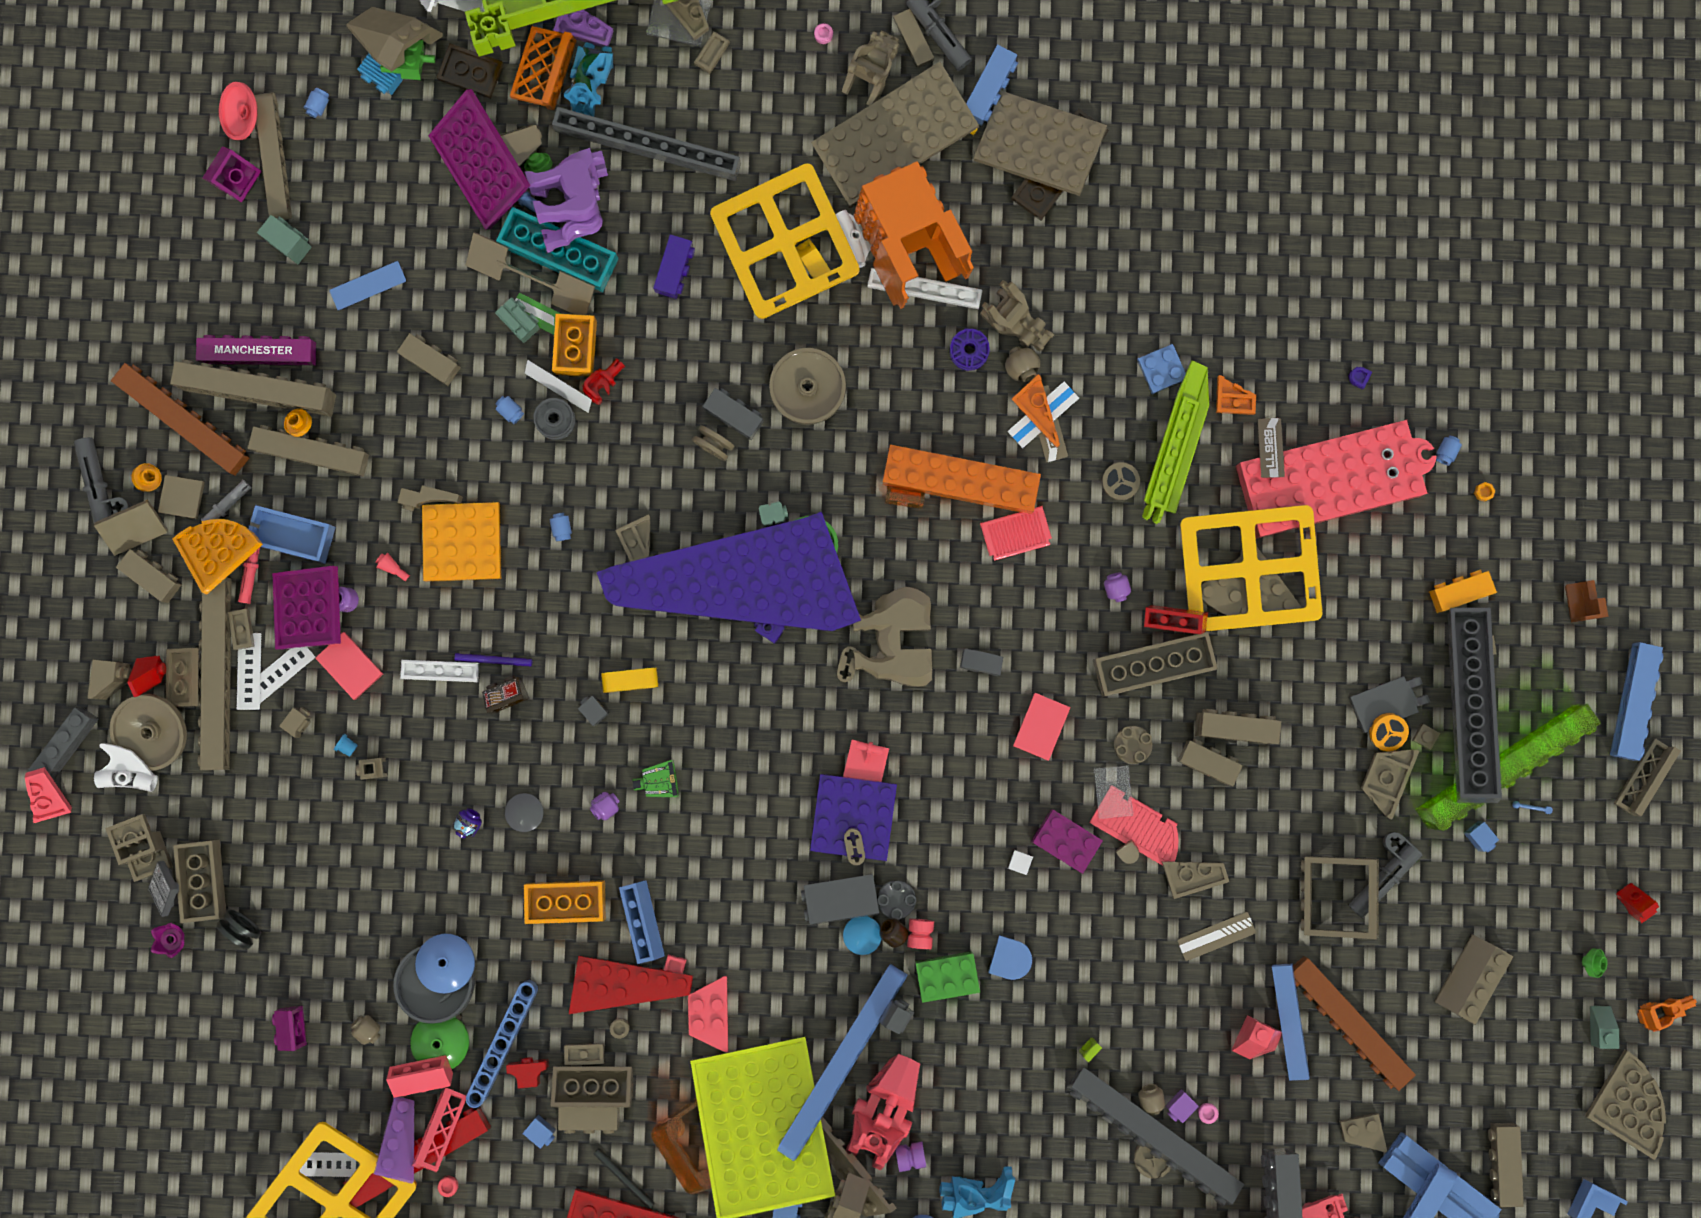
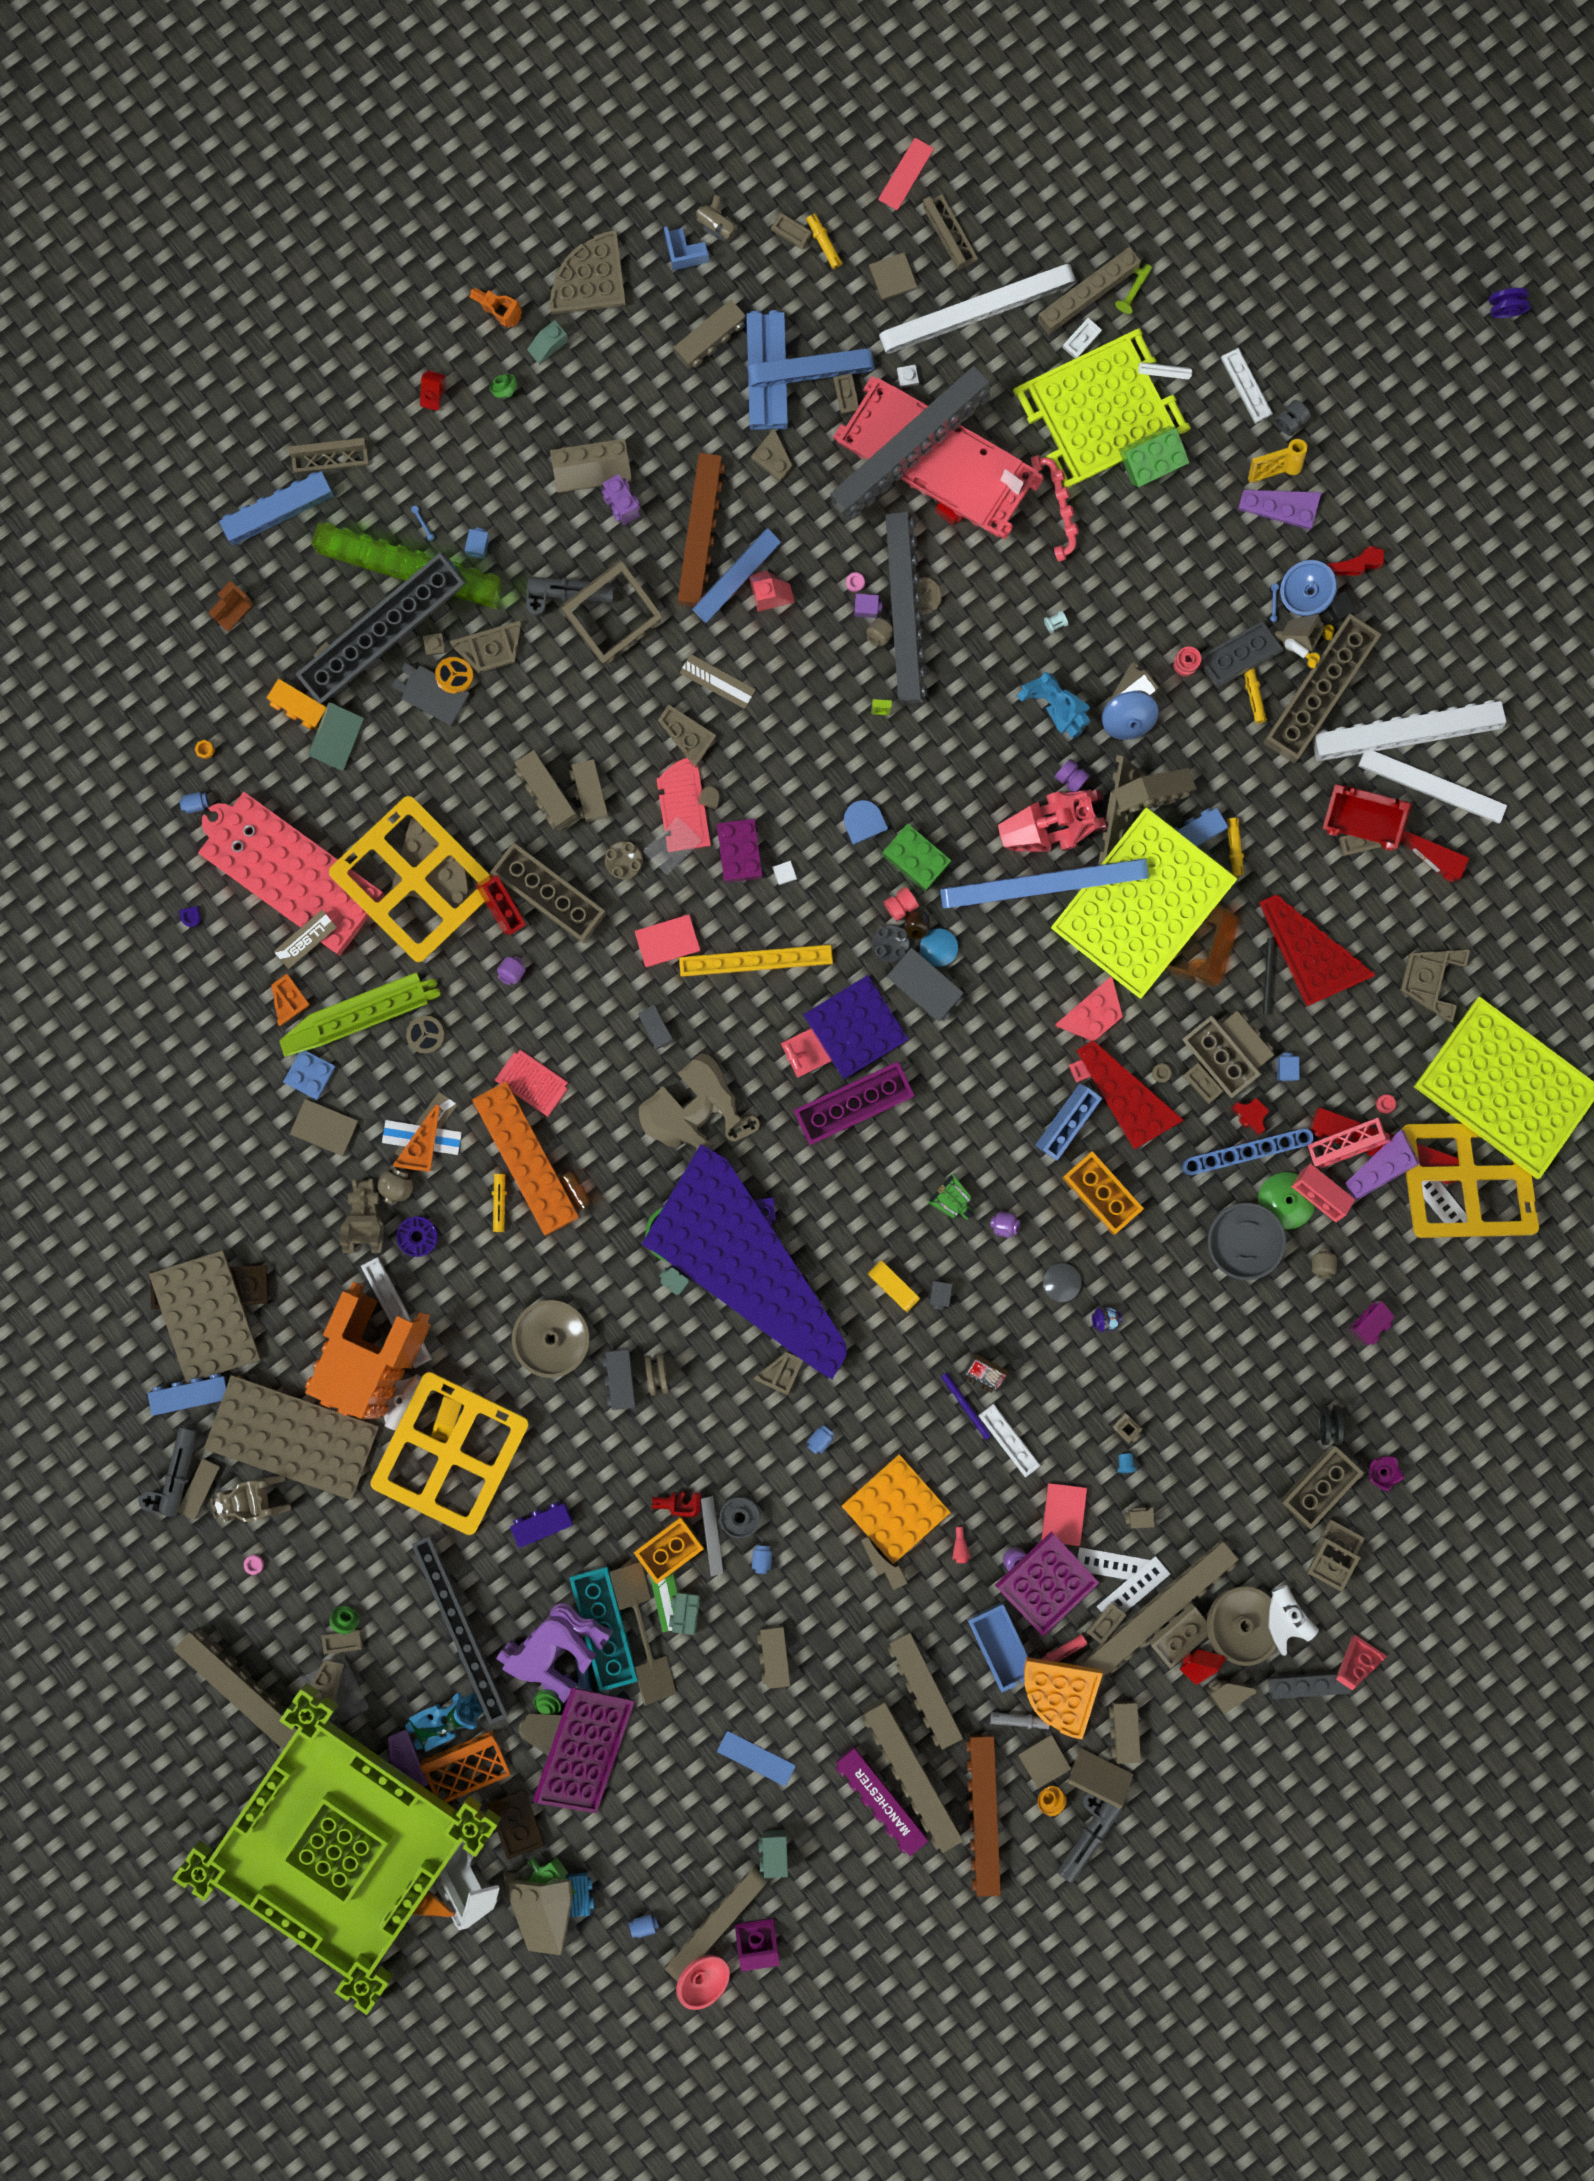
camera: 135 degrees left, 0 degrees up
tile [148,861,179,917] -> none
light orange plate [284,408,312,437] -> none
medium blue dish [415,934,475,993] -> none
dark tan beam [844,828,865,865] -> none
dark grey brick [879,999,914,1034] -> none
none -> dark tan tile [290,1099,359,1157]
none -> sand green tile [308,703,364,771]
none -> bright green plate [329,1606,359,1634]
none -> yellow pin [492,1174,507,1232]
none -> medium lavender brick [602,474,641,526]
none -> yellow tile [679,945,833,977]
none -> magenta brick [793,1062,914,1146]

